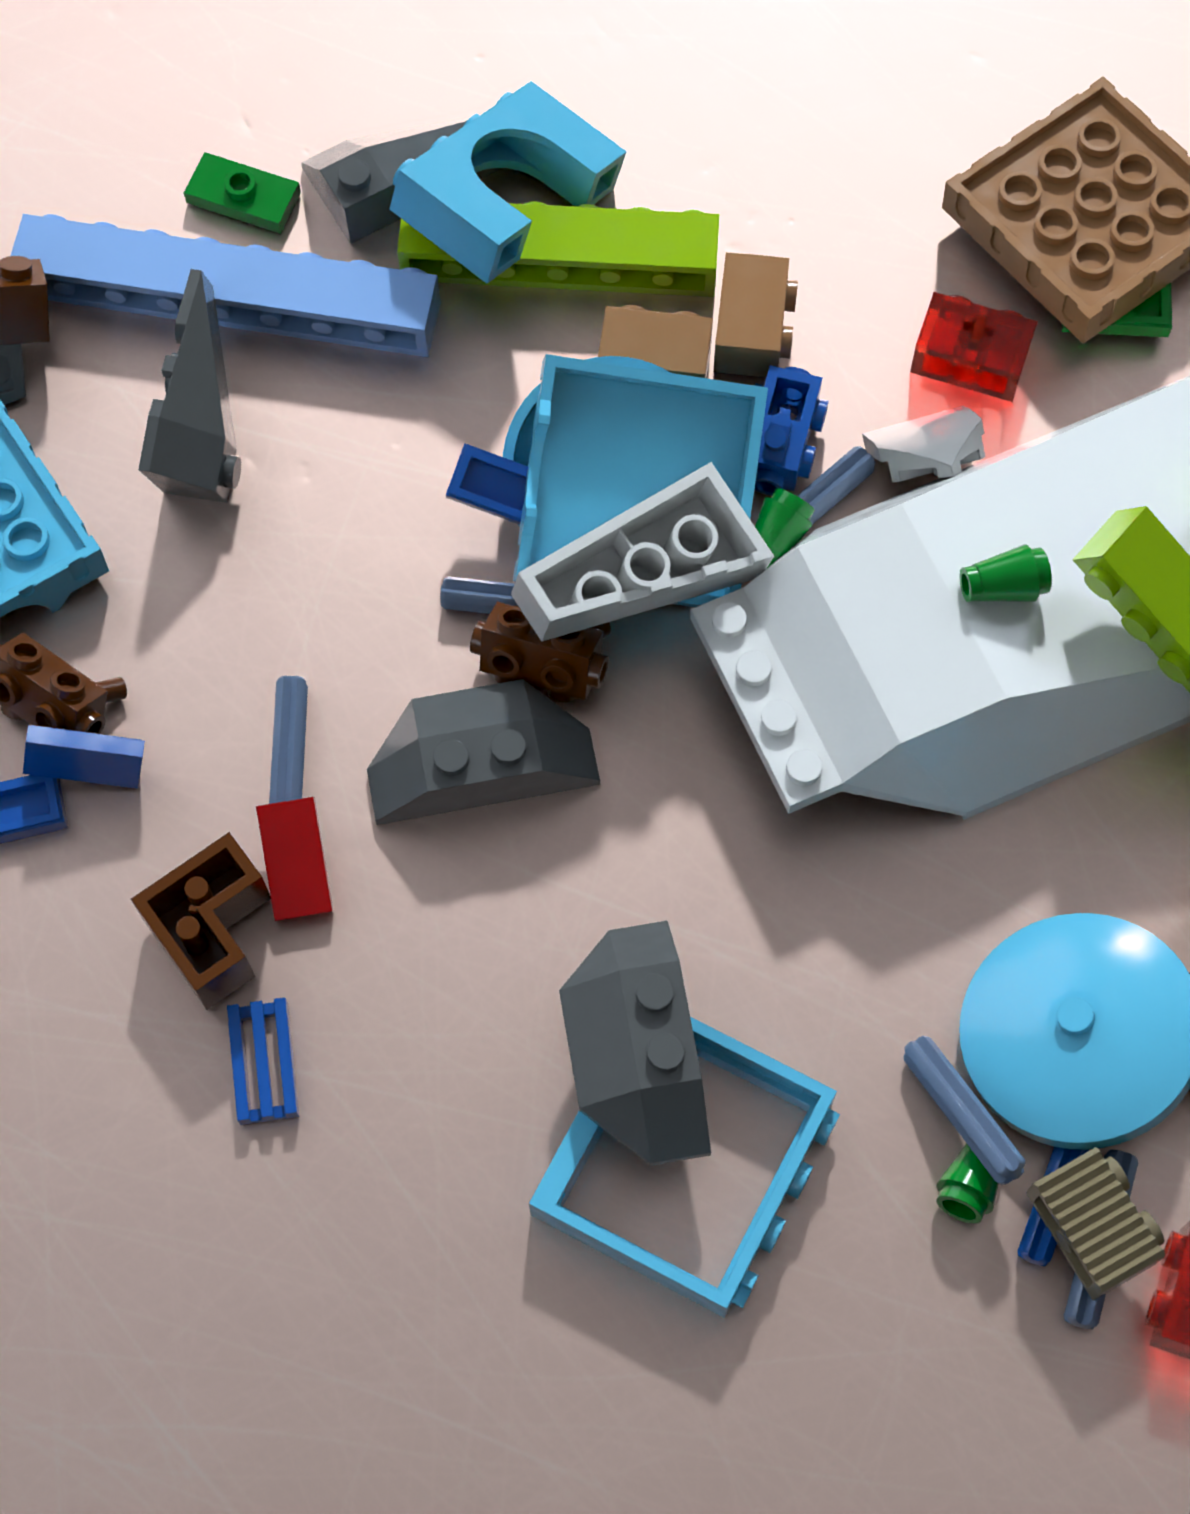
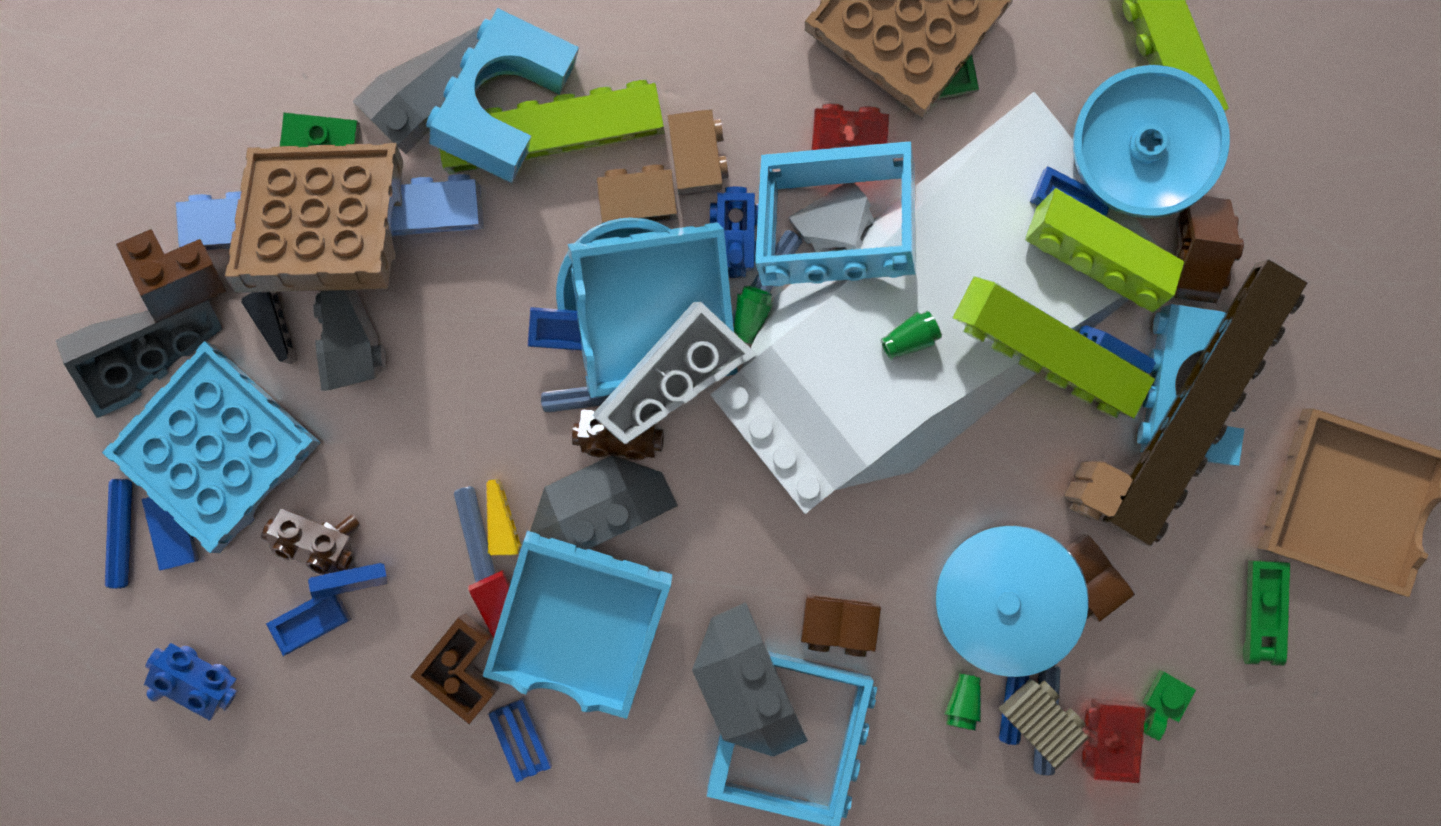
camera: 20 degrees left, 20 degrees up
sand blue axle [903,1036,1026,1185] -> none
none -> medium nougat piece [225,143,403,293]
none -> black slope [241,292,297,364]
none -> medium azure piece [482,531,672,719]
none -> yellow slope [486,479,522,555]
none -> medium azure window [755,141,916,286]
none -> reddish brown brick [800,595,881,657]

